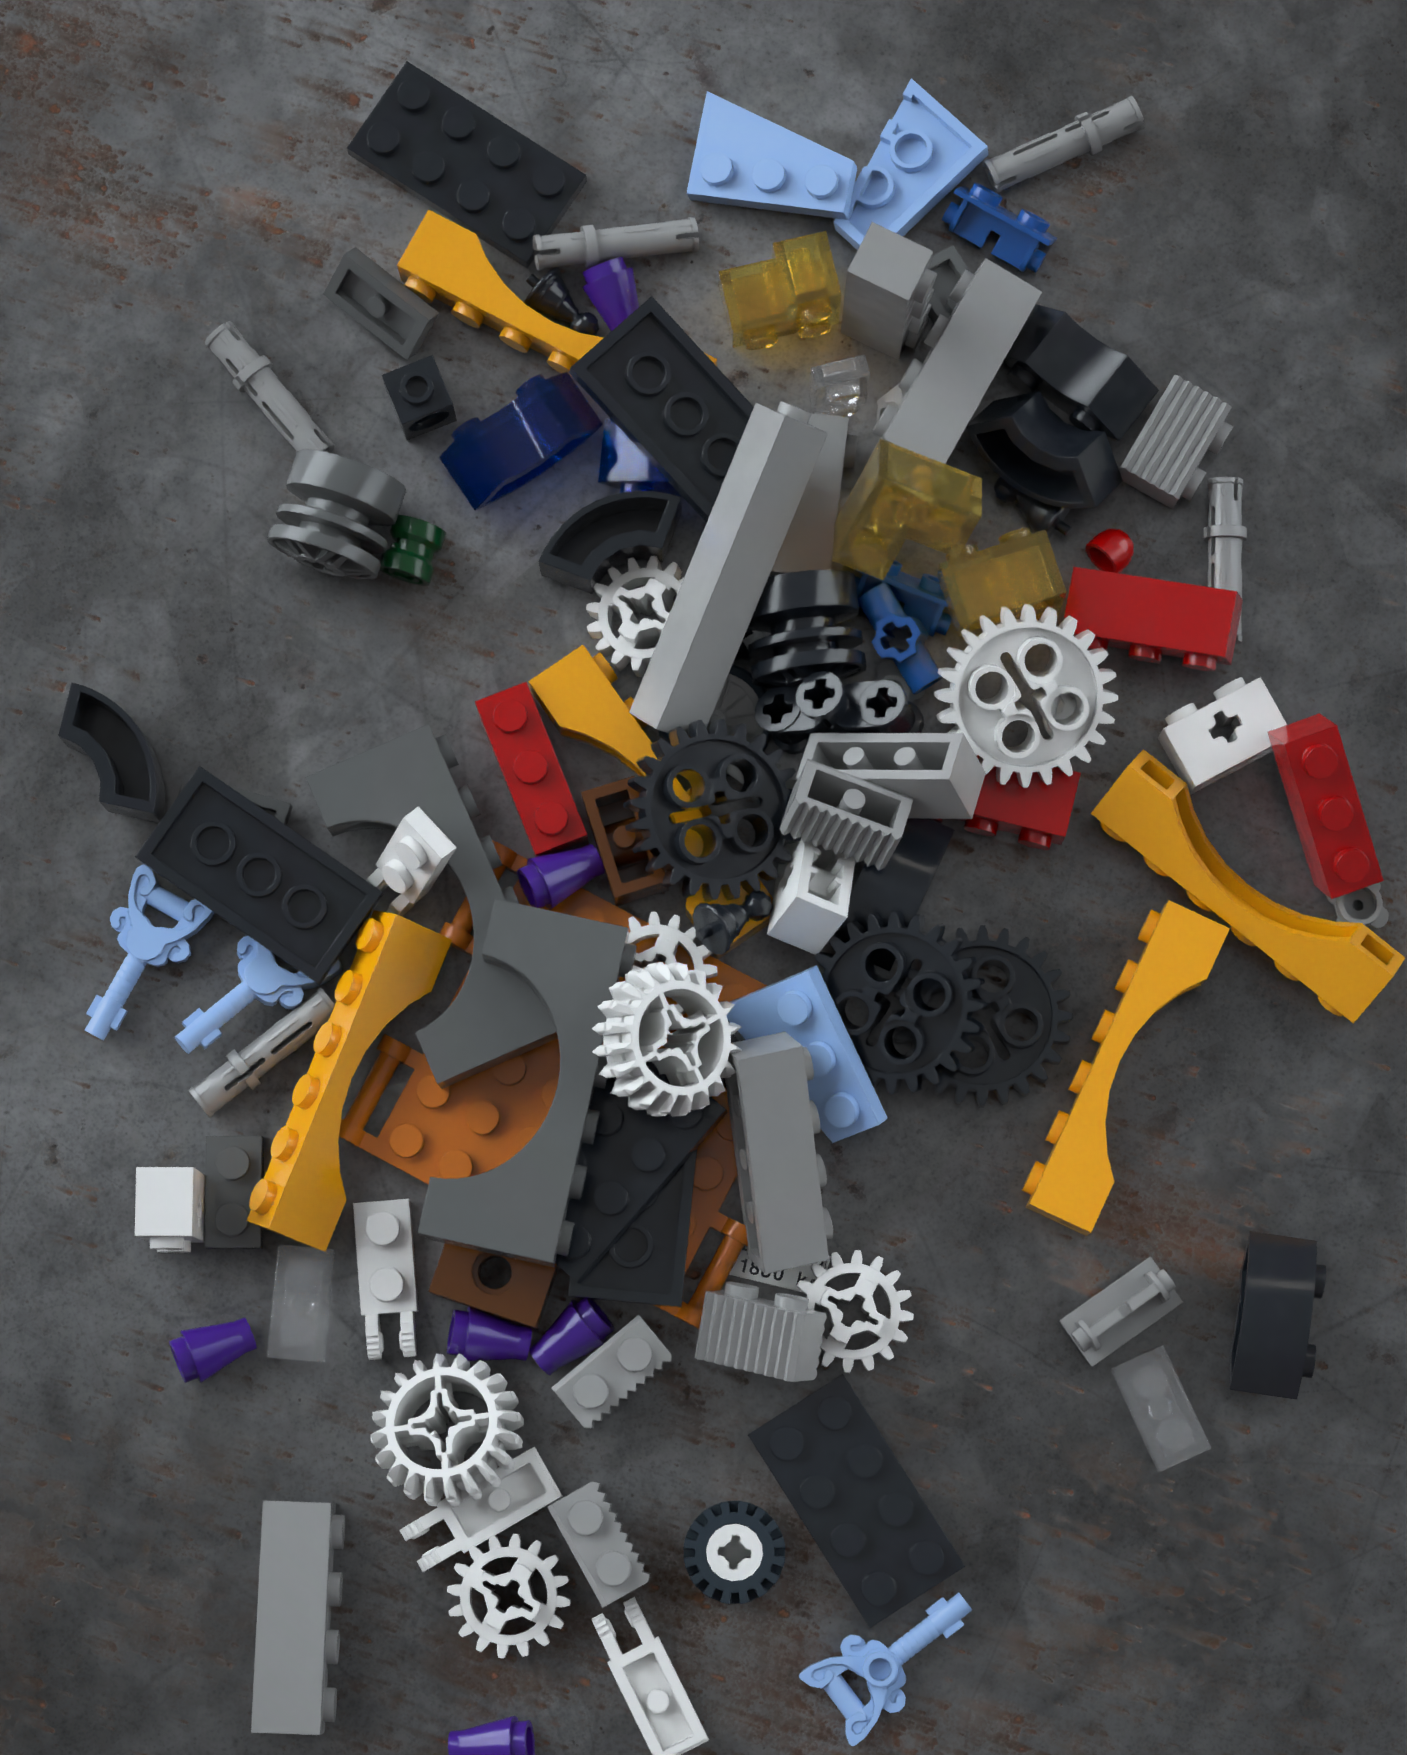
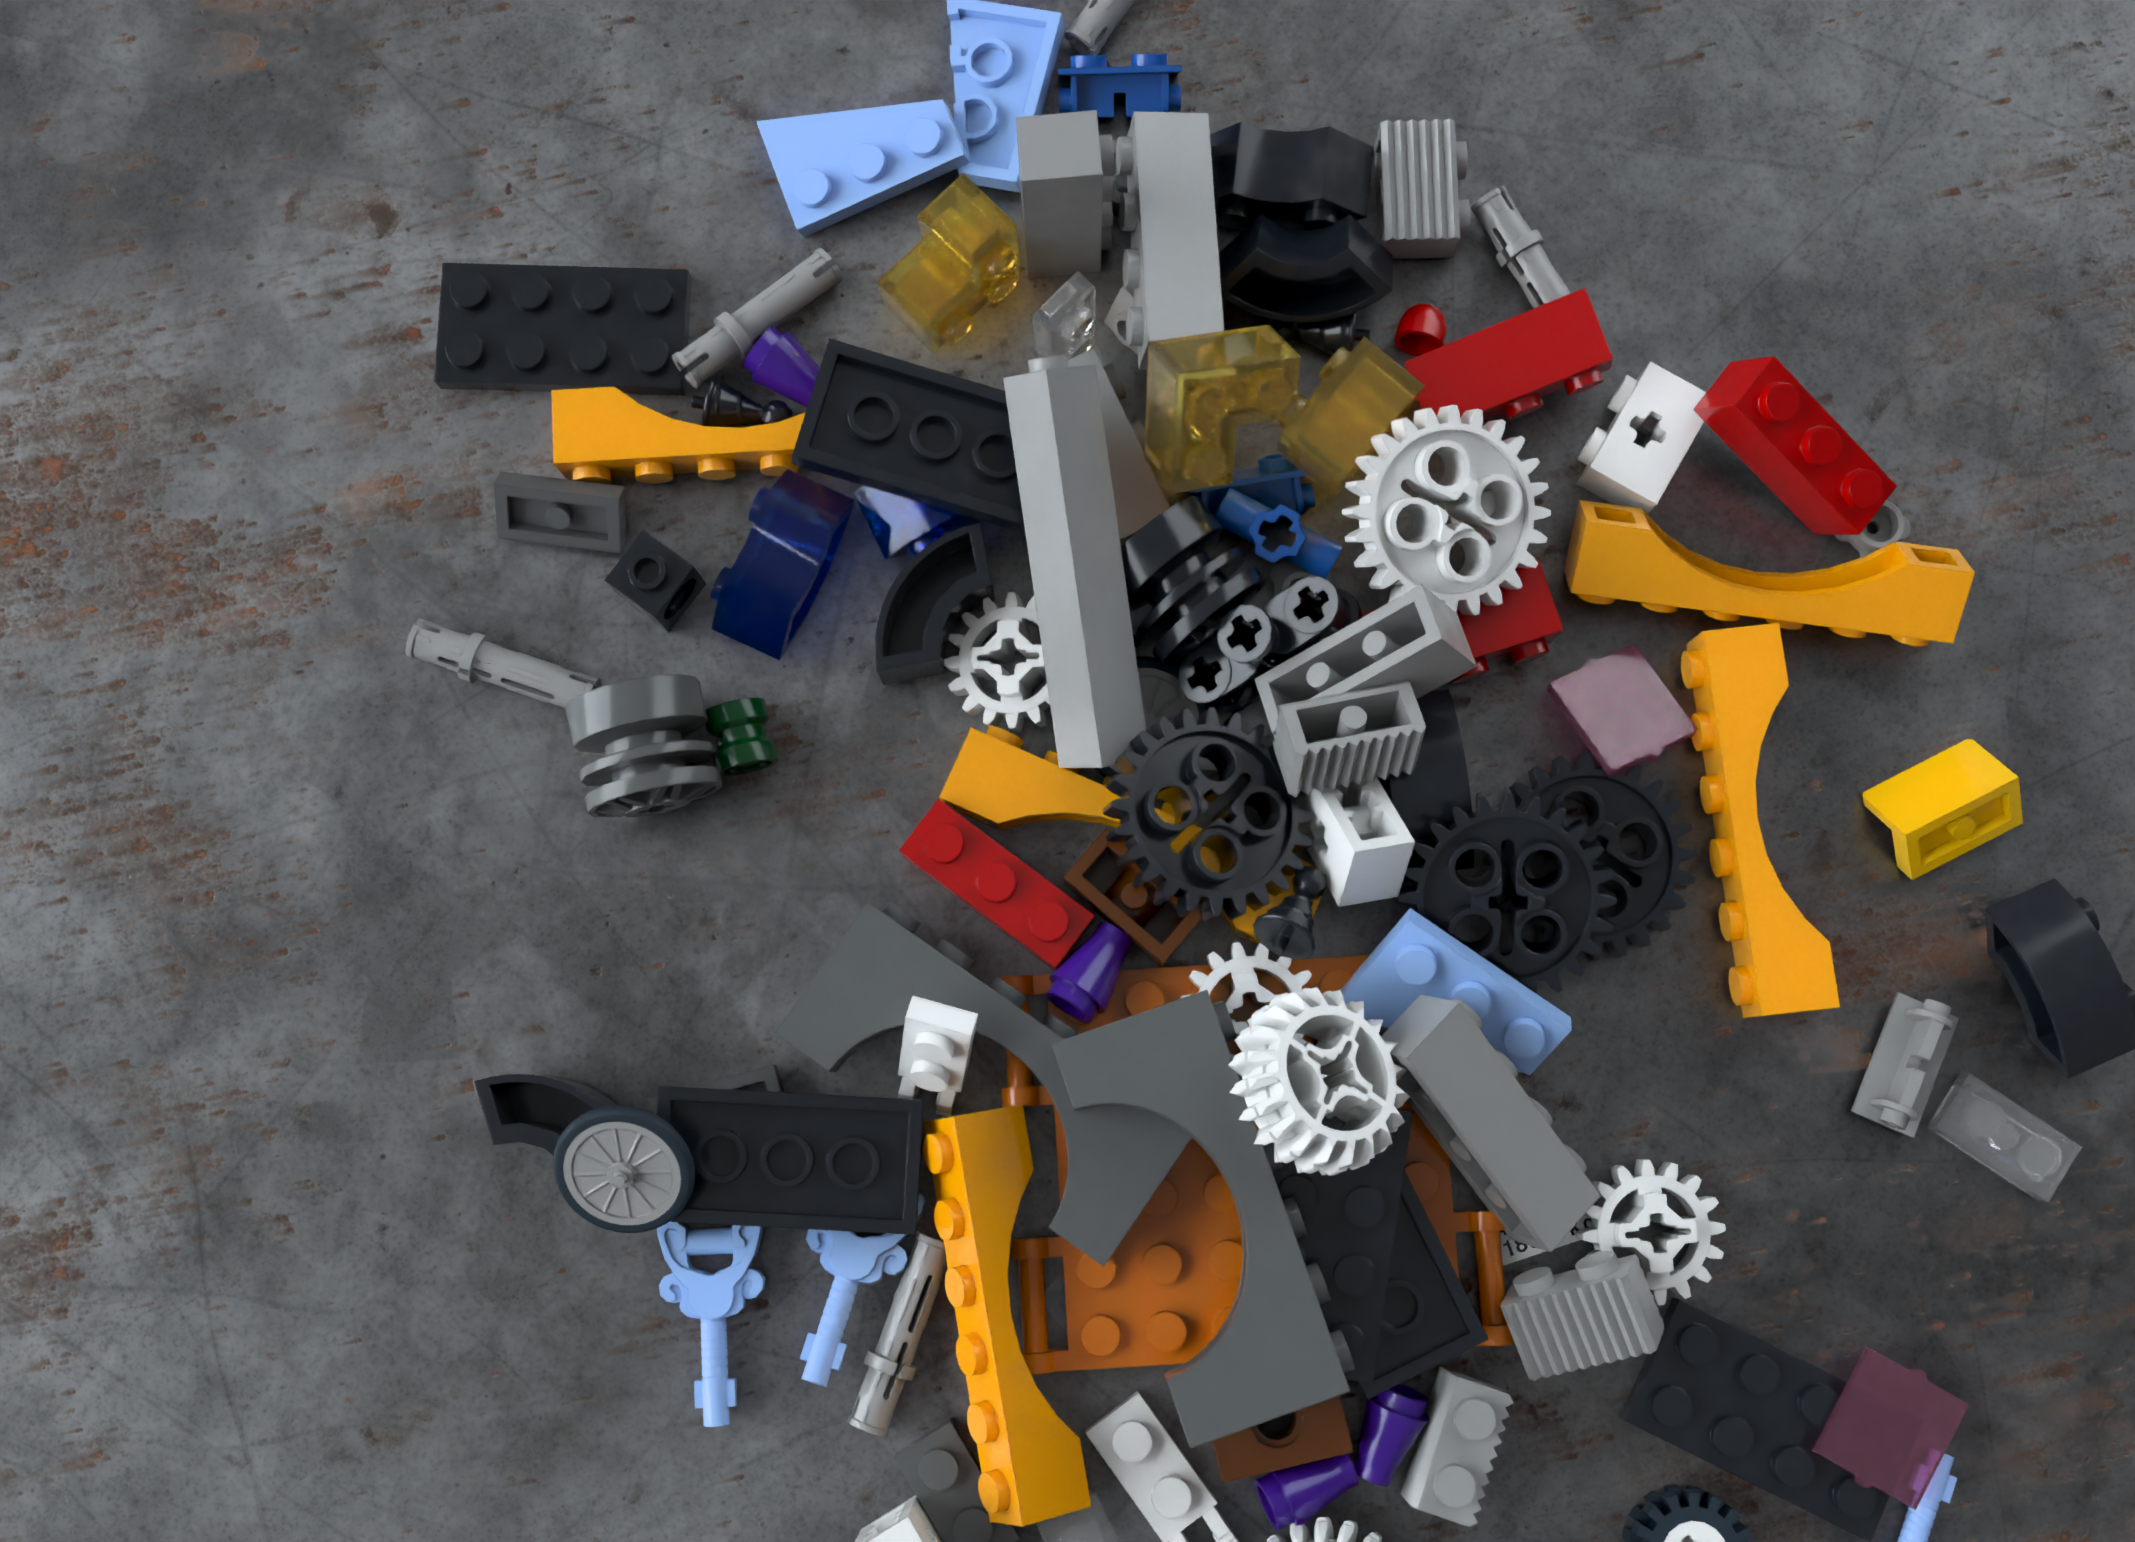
camera: 30 degrees left, 0 degrees up
none -> light grey wheel [553,1106,695,1233]
none -> clear pink piece [1546,644,1698,777]
none -> clear pink piece [1812,1347,1969,1510]
none -> yellow panel [1862,739,2023,880]

